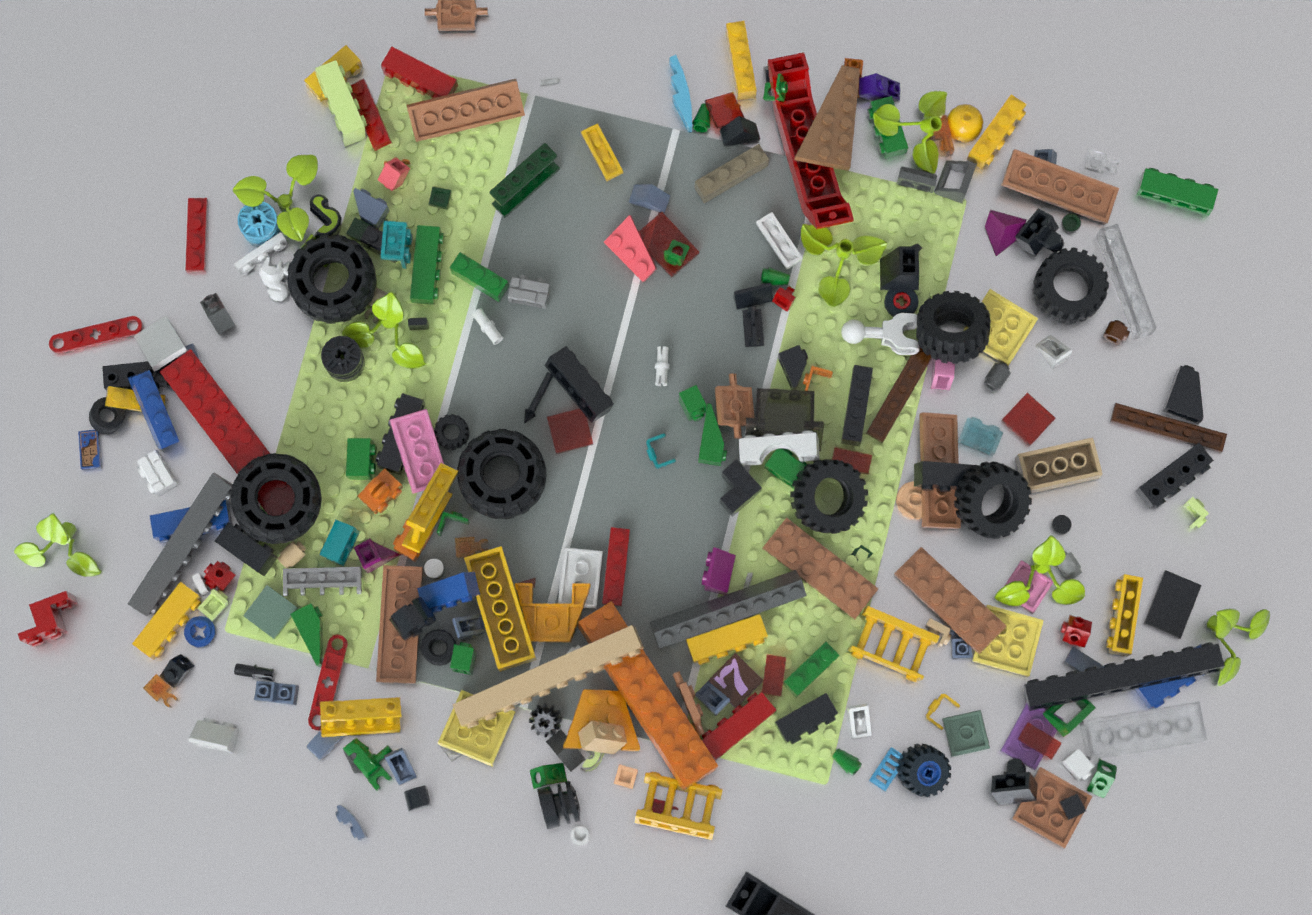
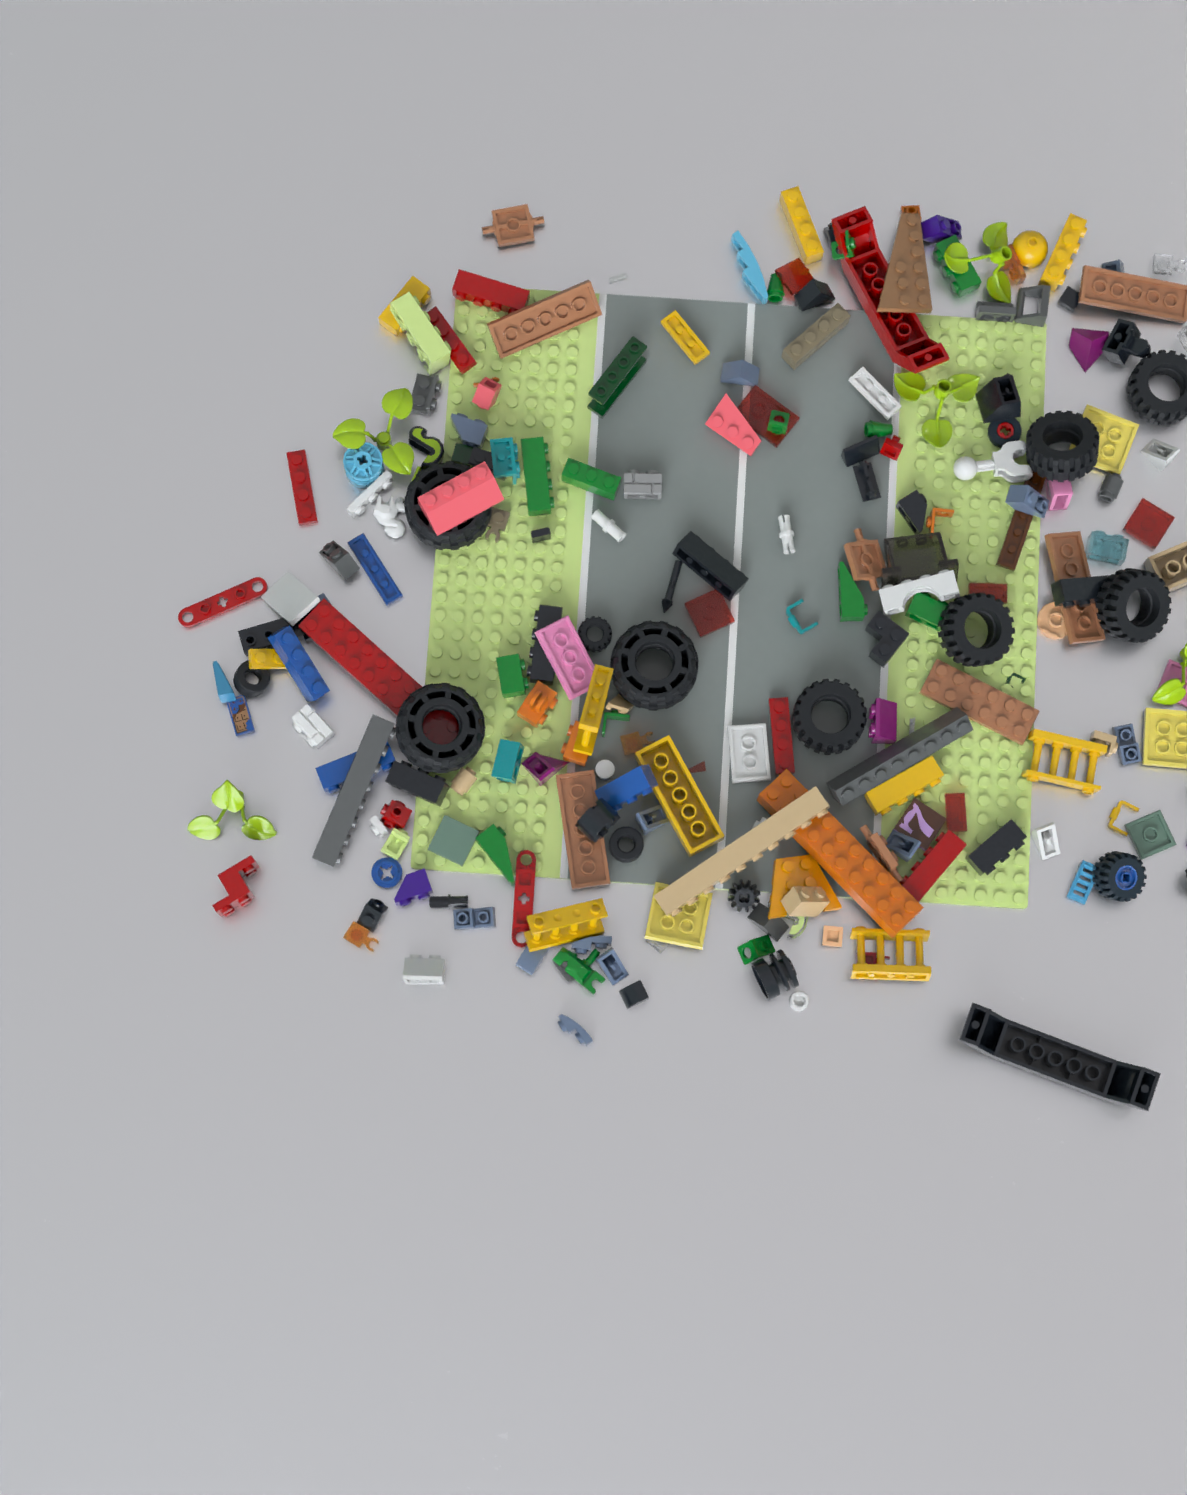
camera: 15 degrees left, 0 degrees up
yellow brick [132,582,202,660] -> none
light grey hinge [283,567,362,596] -> none
black wheel [321,336,365,382] -> none
lime plant [342,291,426,369] -> none
dark green tile [429,186,452,209] -> none
green brick [450,642,477,675] -> none
light orange wing [515,583,591,643] -> none
green brick [679,385,707,421] -> none
green brick [783,641,840,698] -> none
green cone [832,748,862,776] -> none
black brick [841,365,873,447] -> none
nougat plate [894,547,1007,654] -> none
dark green tile [1061,213,1081,233] -> none
none -> dark azure slope [212,661,236,703]
none -> blue tile [347,533,403,606]
none -> dark purple slope [394,868,433,907]
none -> dark grey bracket [412,373,442,415]
none -> coral slope [417,461,504,536]
none -> sand blue slope [571,936,612,954]
none -> tan tile [605,694,634,714]
none -> black tyre [792,679,867,755]
none -> sand blue slope [1005,485,1049,518]
none -> black tile [1057,286,1079,312]

